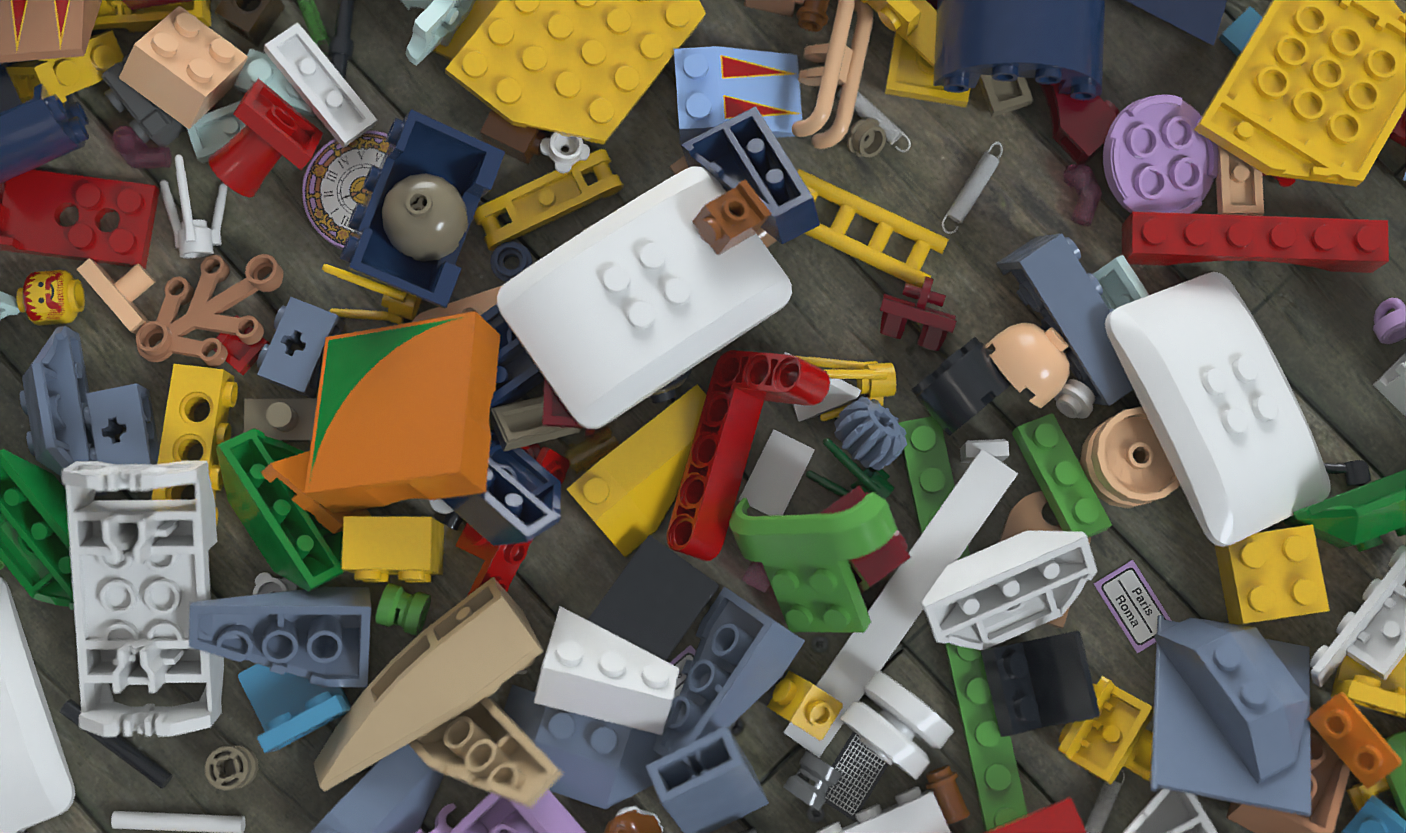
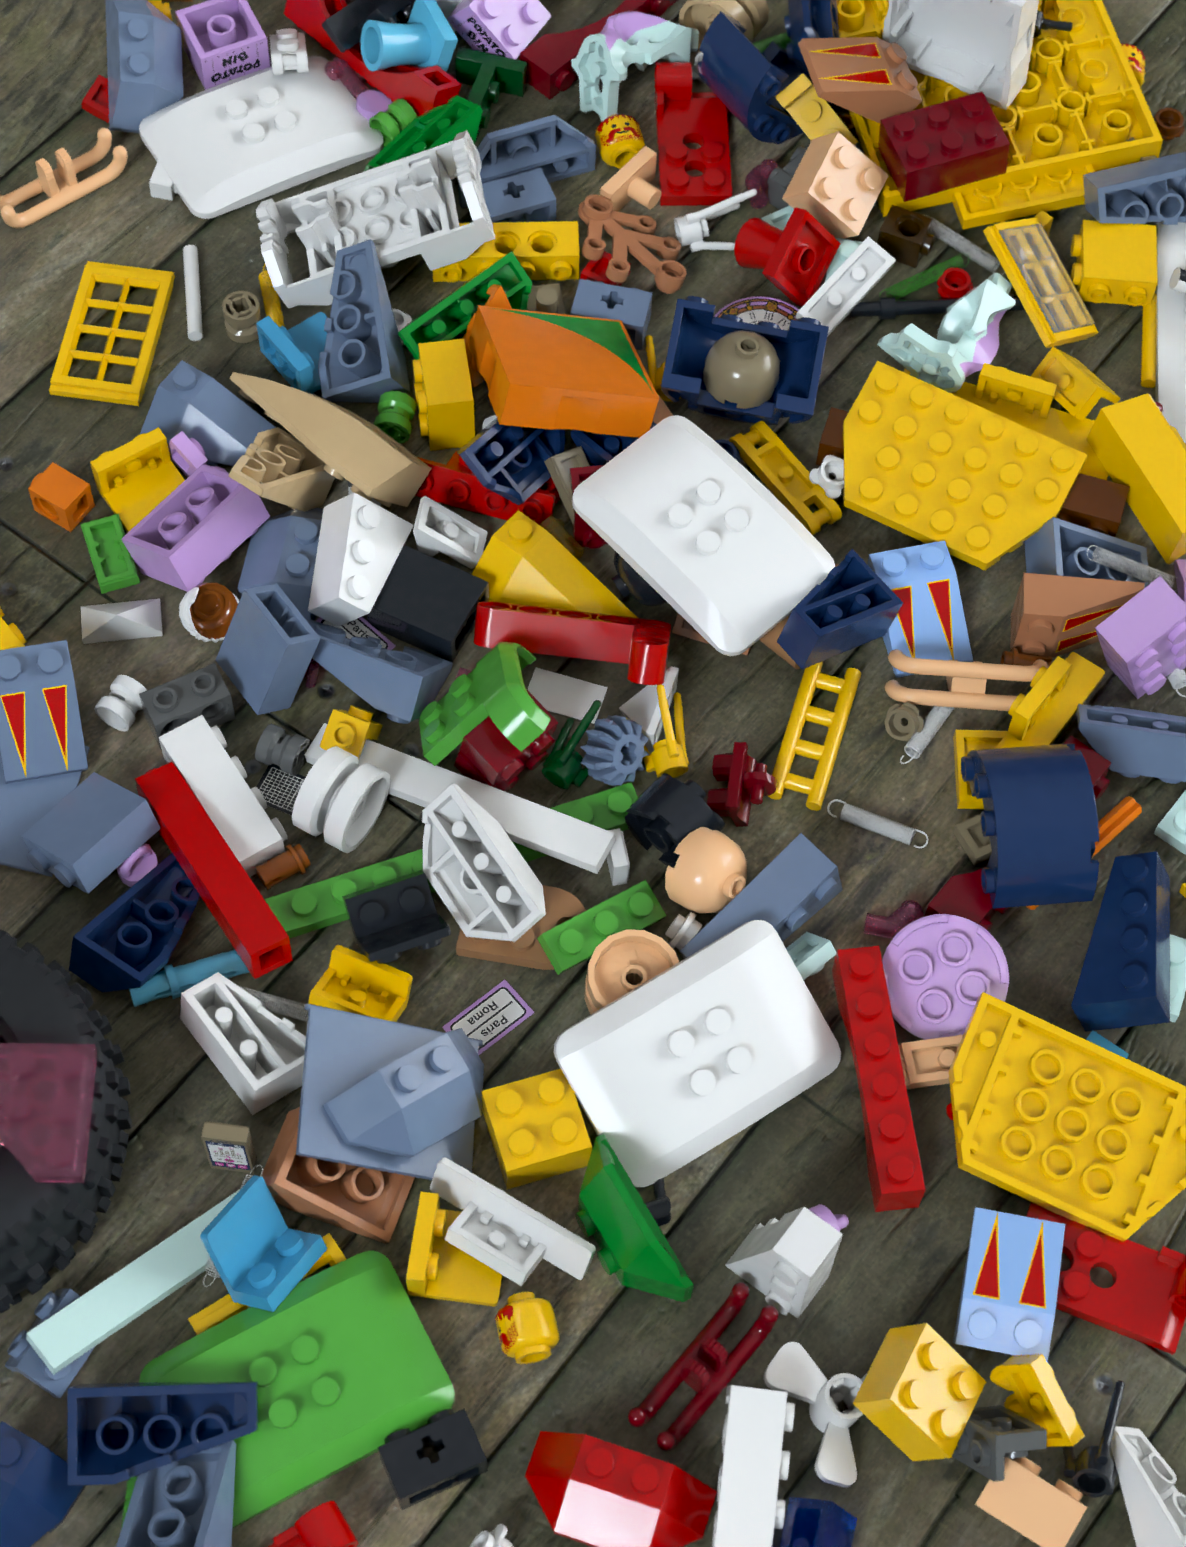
camera: 75 degrees right, 20 degrees down
black bar [60,699,173,789] -> none
dark orange brick [692,179,772,256] -> none
orange bracket [1307,692,1402,790] -> none
none -> yellow piece [258,264,285,327]
none -> white slope [413,496,488,569]

